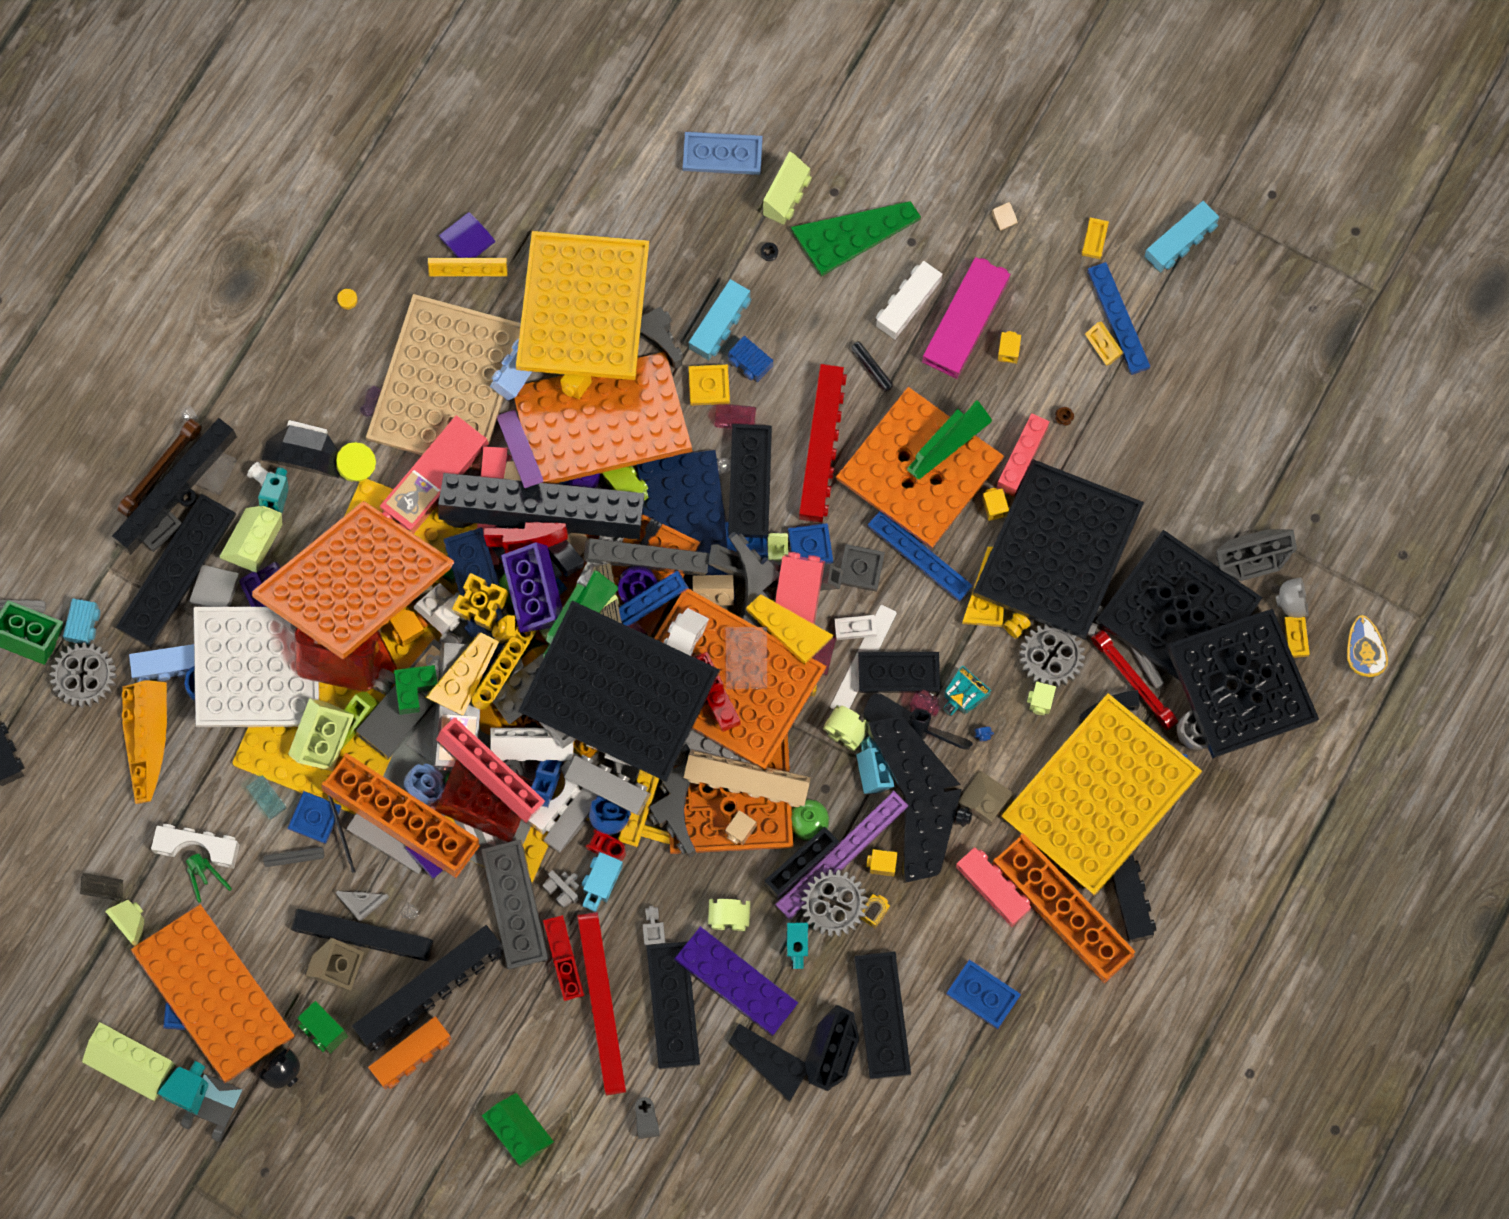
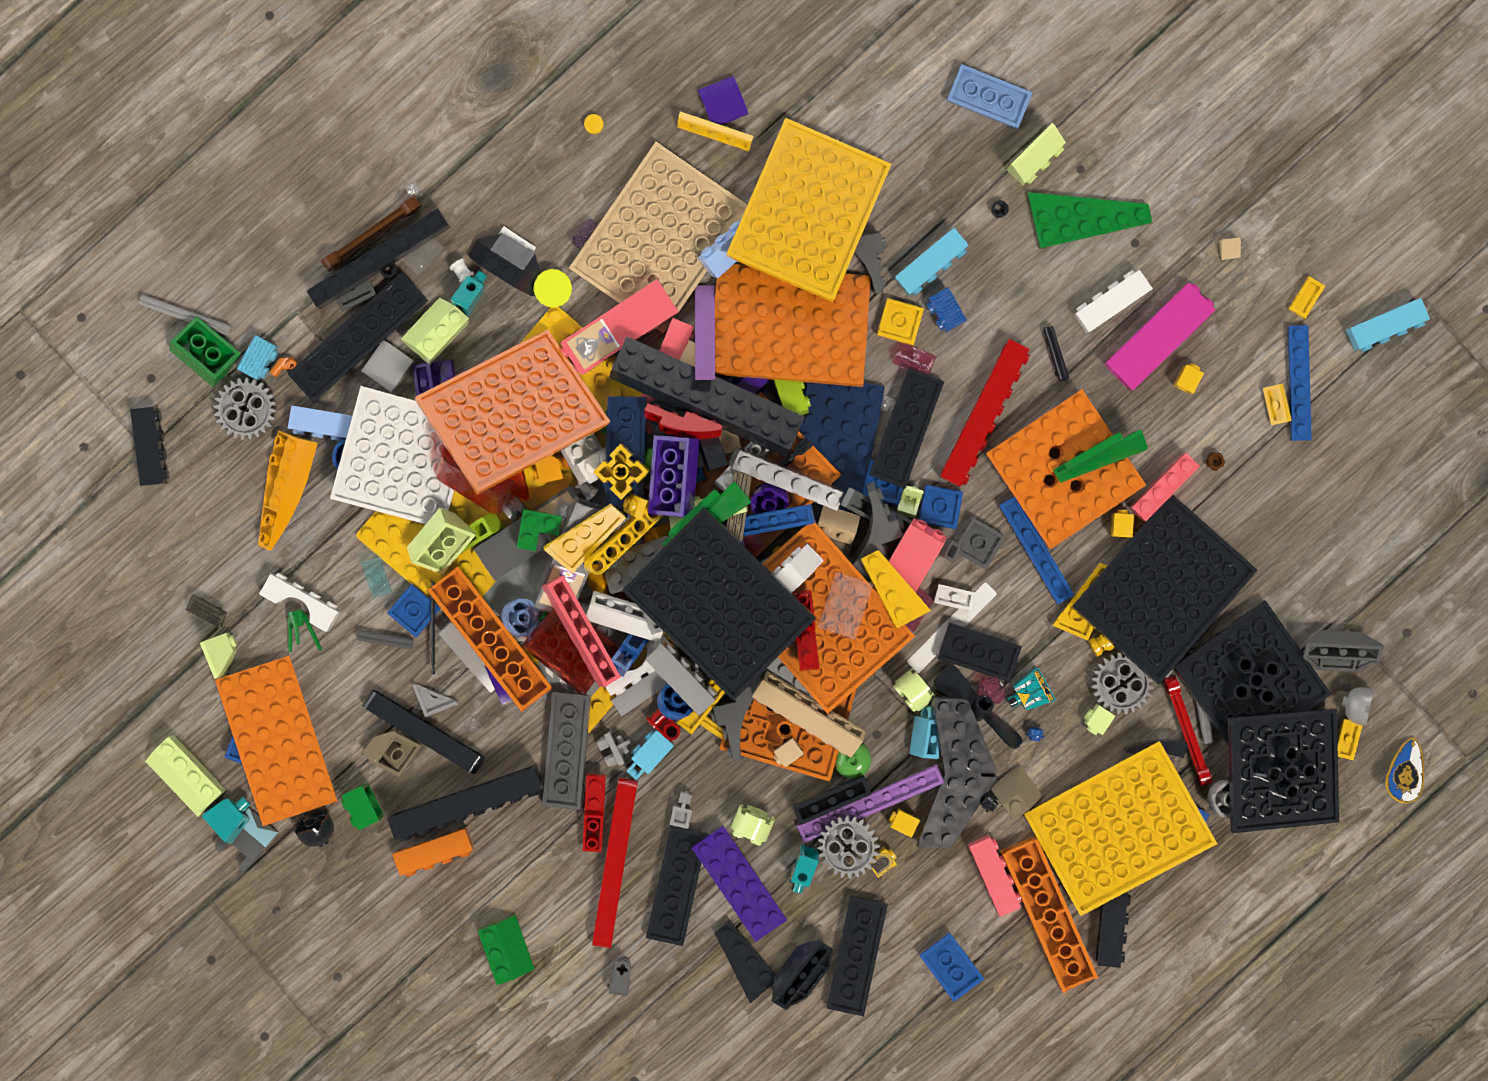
camera: 20 degrees right, 15 degrees up
yellow brick [560,374,592,399] -> none
none -> orange arm [269,357,297,377]

